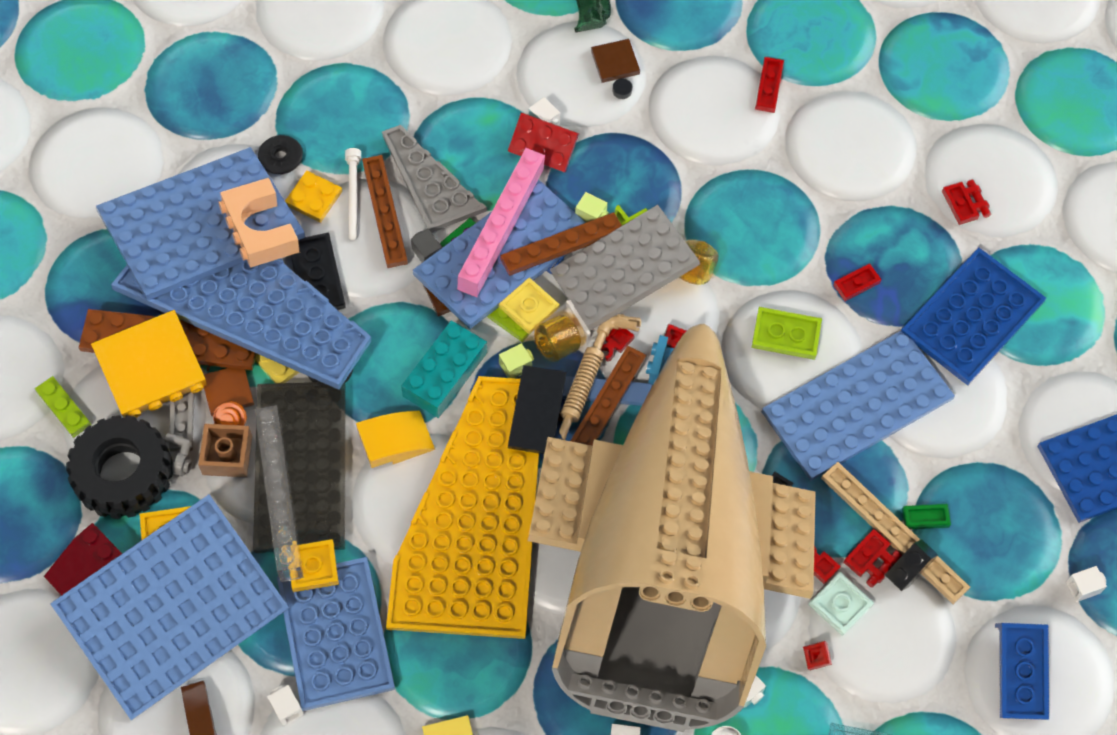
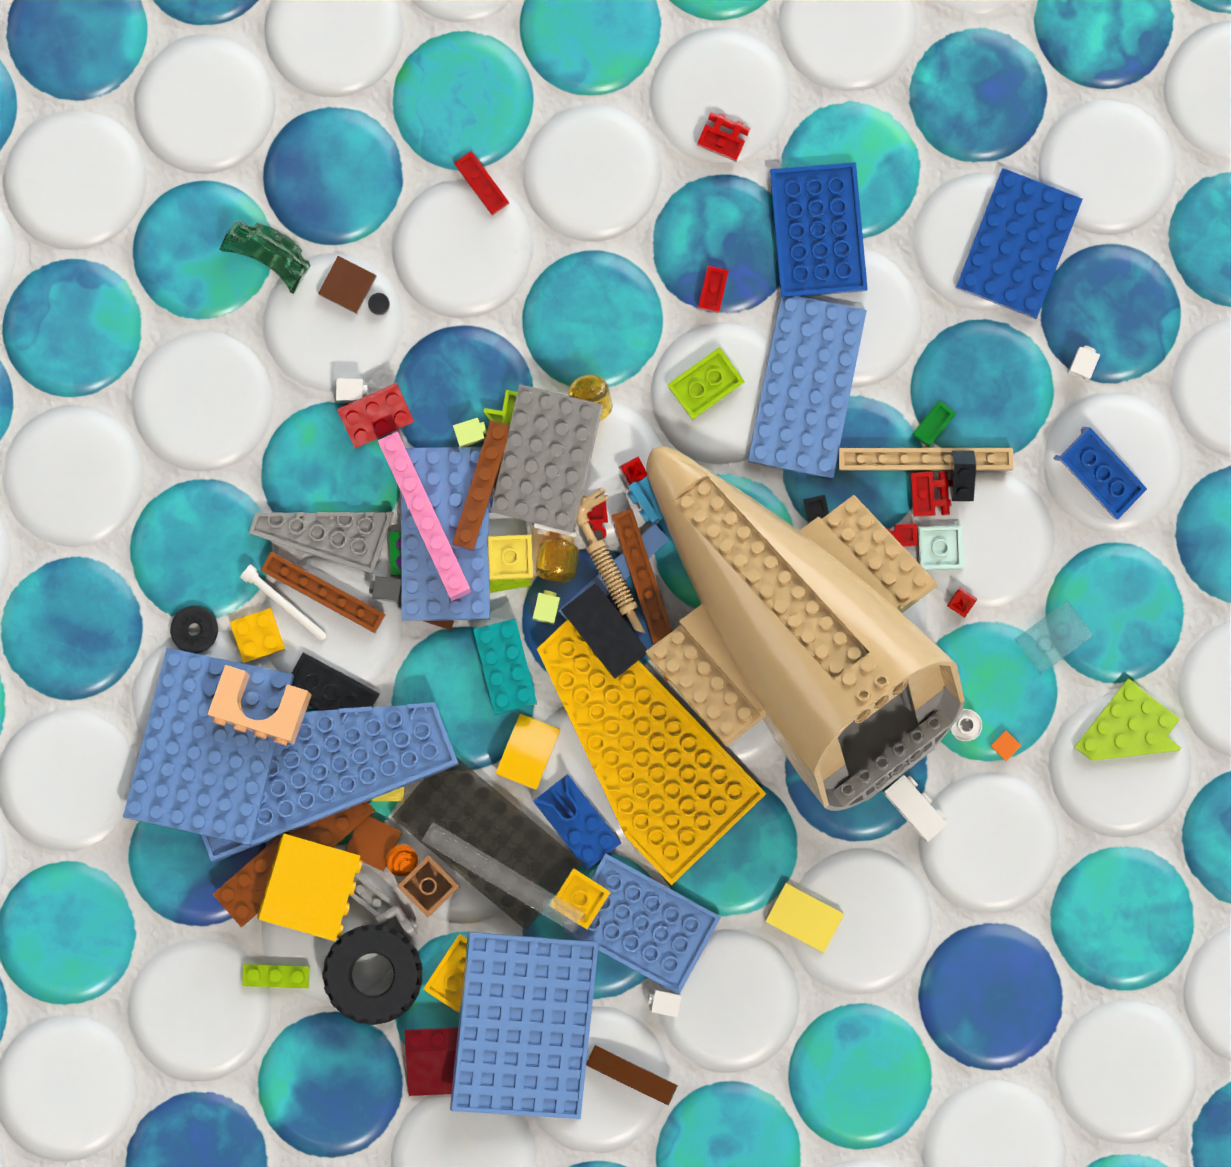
camera: 50 degrees left, 20 degrees up
none -> blue plate [533,774,621,870]

